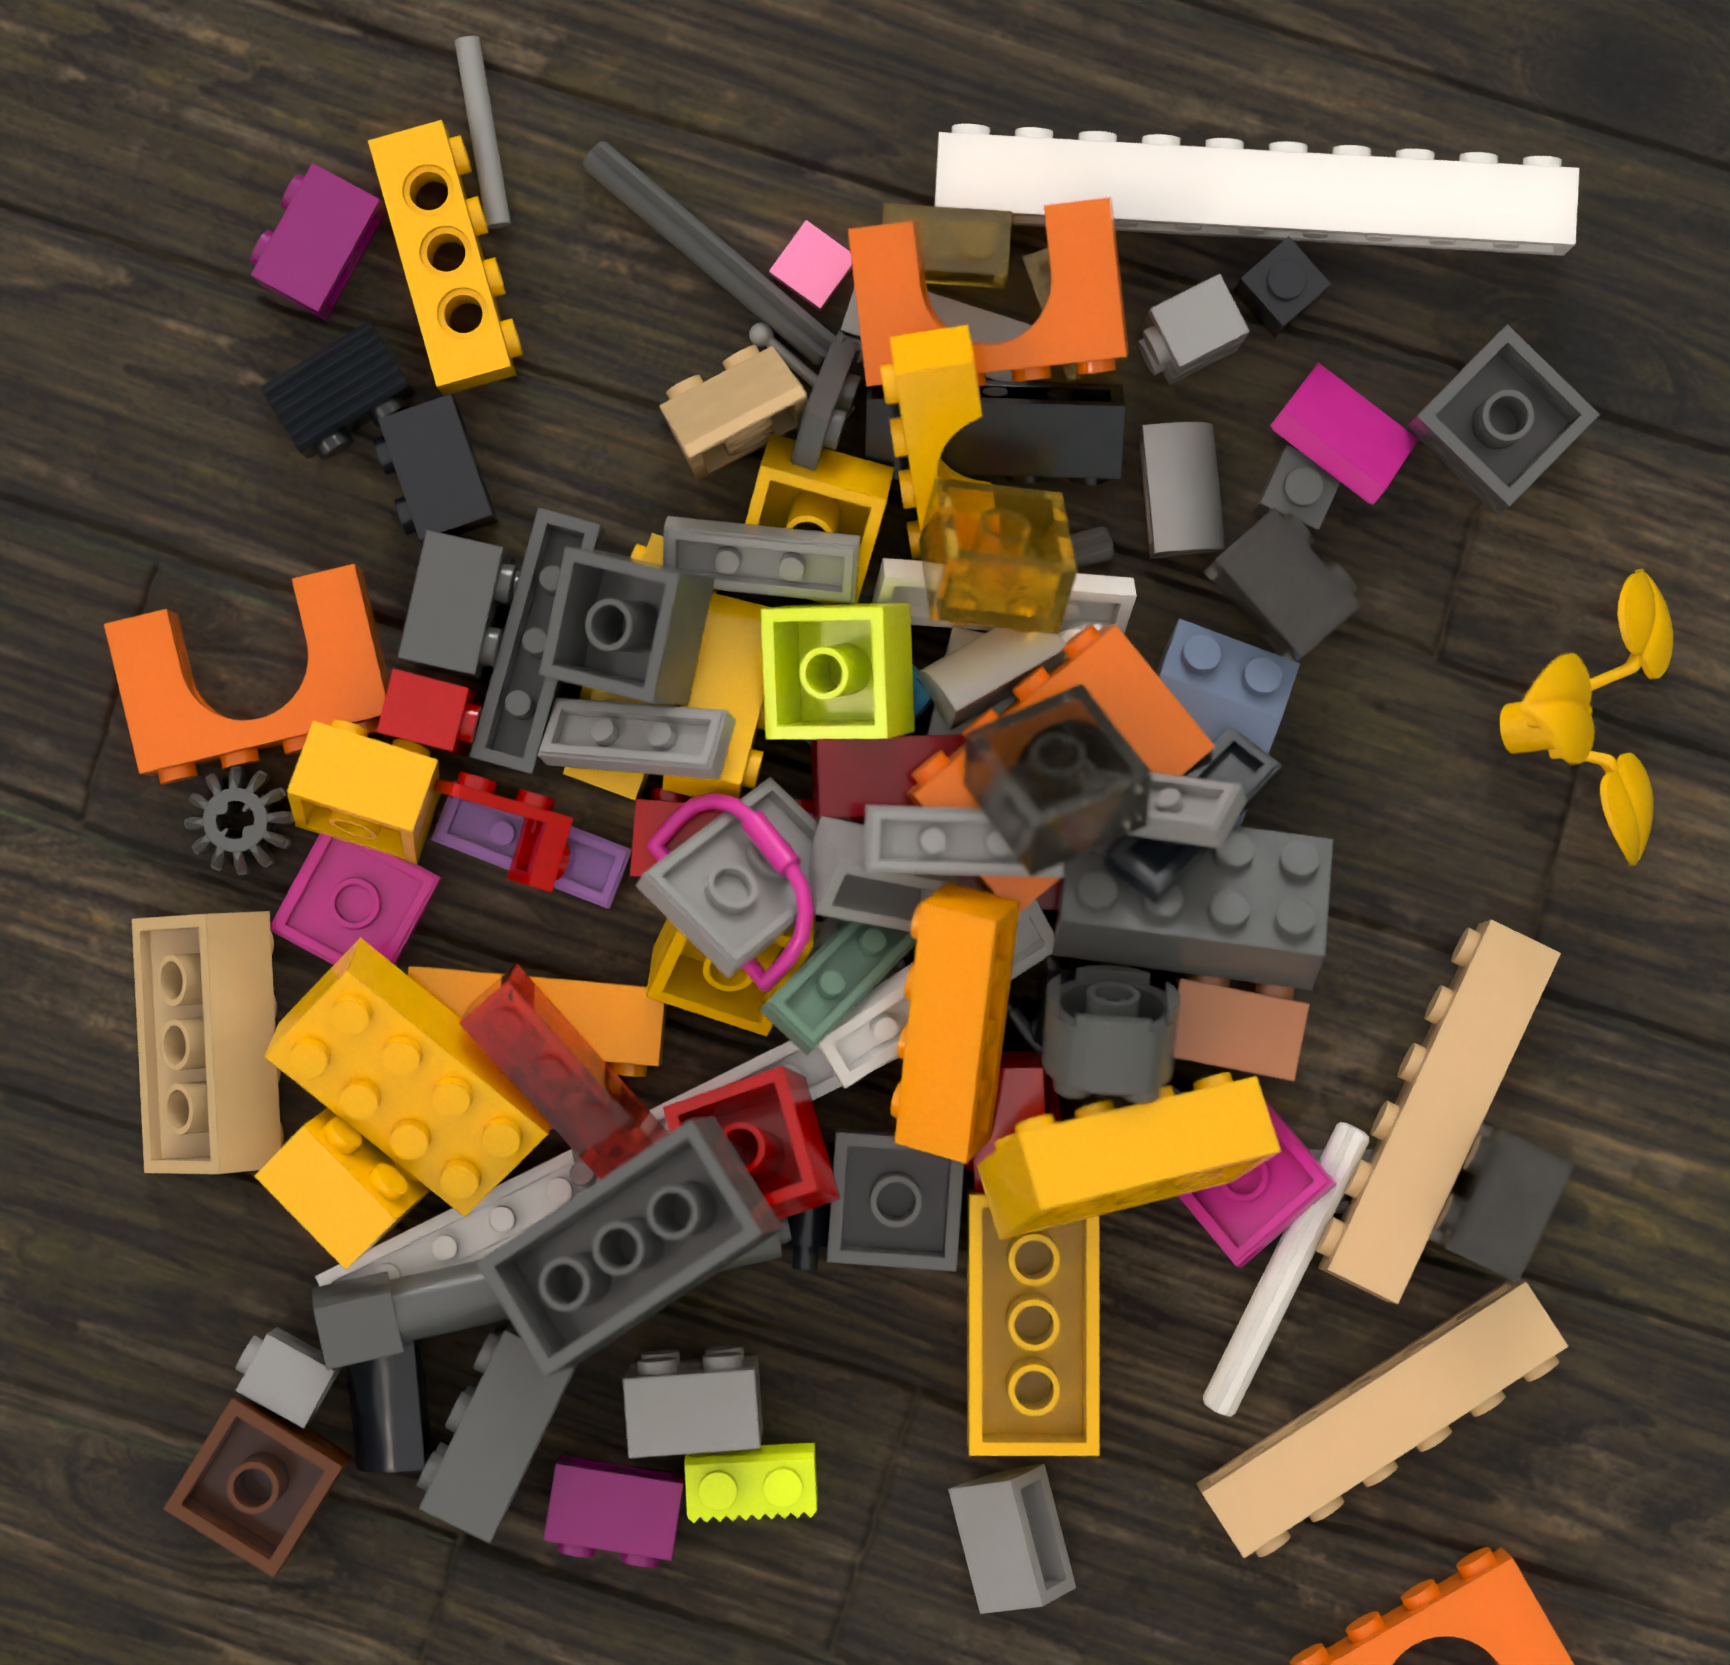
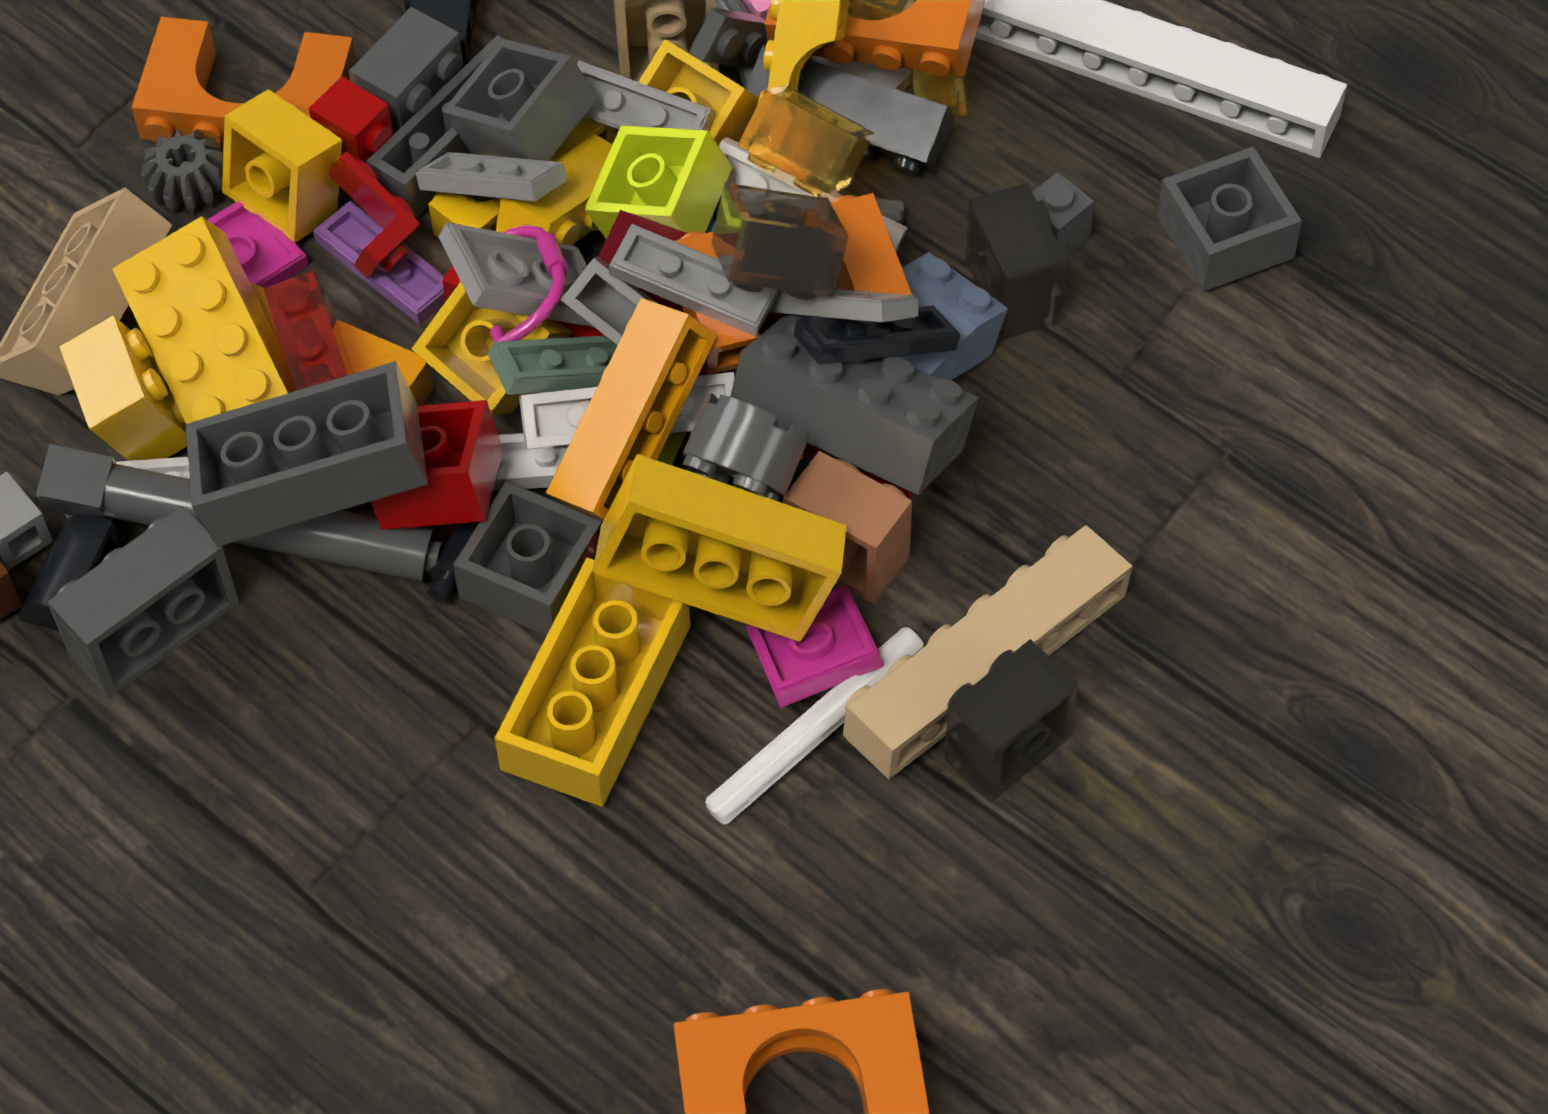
camera: 25 degrees right, 30 degrees down
magenta brick [543,1455,685,1567] -> none
light grey brick [623,1345,763,1458] -> none
neon yellow brick [685,1443,818,1523] -> none
light grey brick [948,1464,1076,1614] -> none
light grey brick [1137,274,1250,385] -> none
light grey brick [1138,422,1226,559] -> none
tan brick [1196,1275,1569,1558] -> none
black brick [1233,236,1331,338] -> none
dark pink tile [1270,362,1419,505] -> none
yellow plant [1500,569,1673,866] -> none

